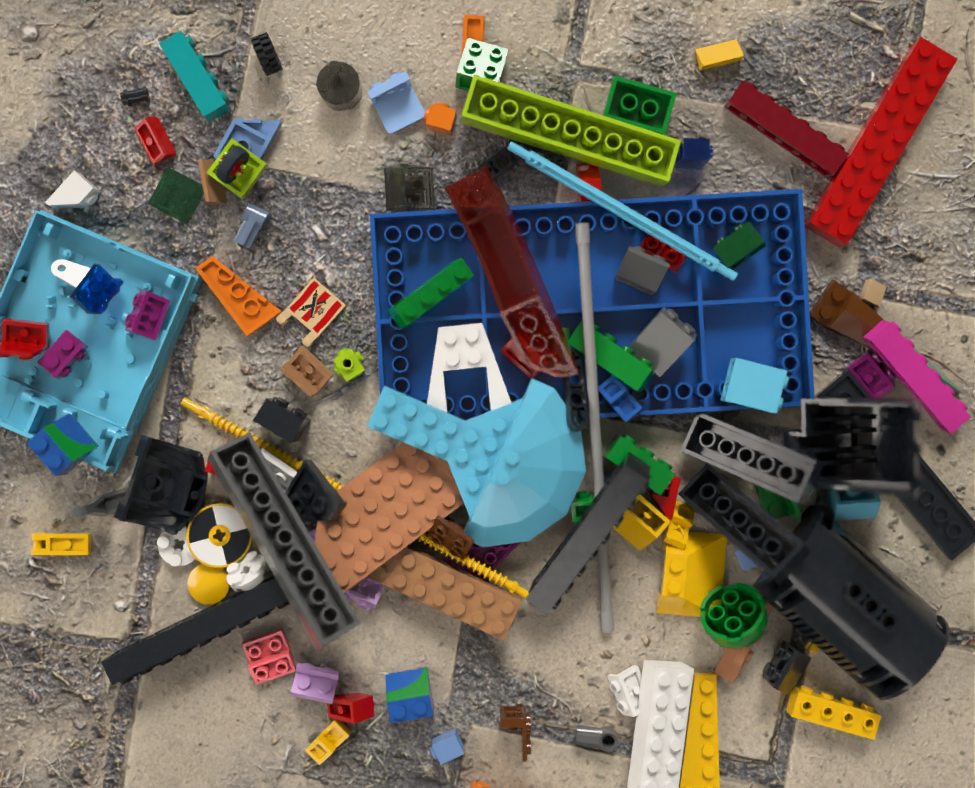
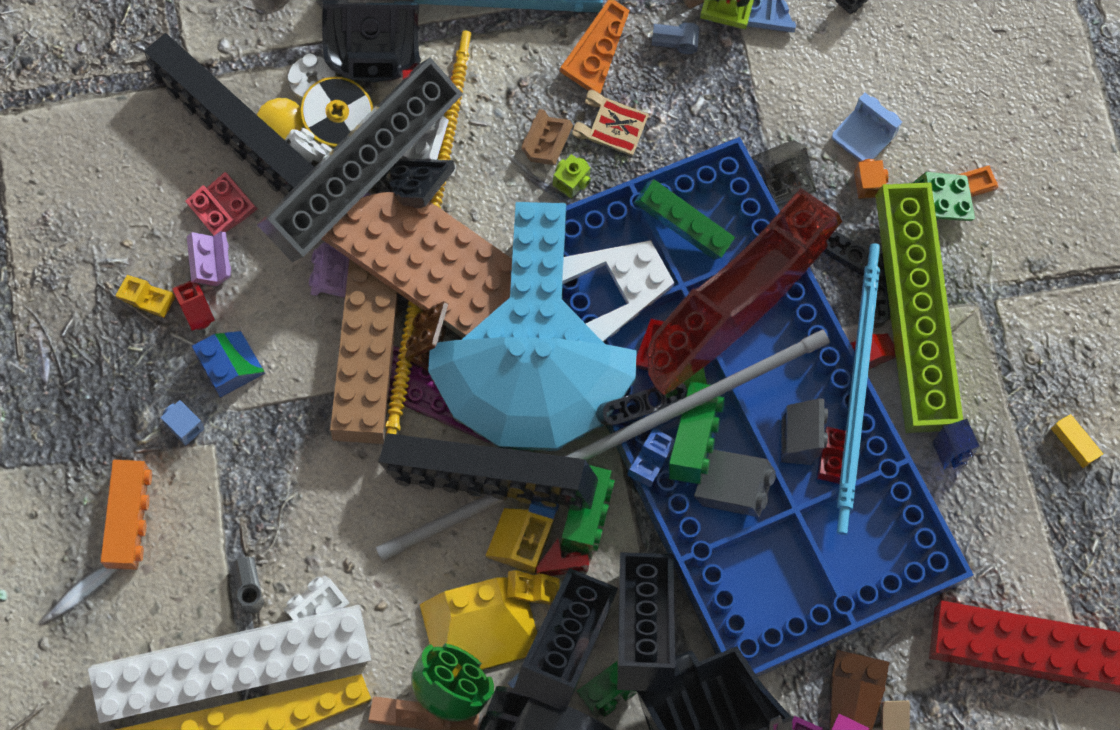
camera: 65 degrees right, 20 degrees down
black brick [253,397,311,443] -> none
clear smoke brick [316,61,362,111] -> none
reddish brown bracket [500,705,531,762] -> none
green brick [602,75,677,135] -> none
dark green brick [713,221,766,270] -> none
medium azure panel [720,358,788,414] -> none
dark red brick [724,80,849,179] -> none

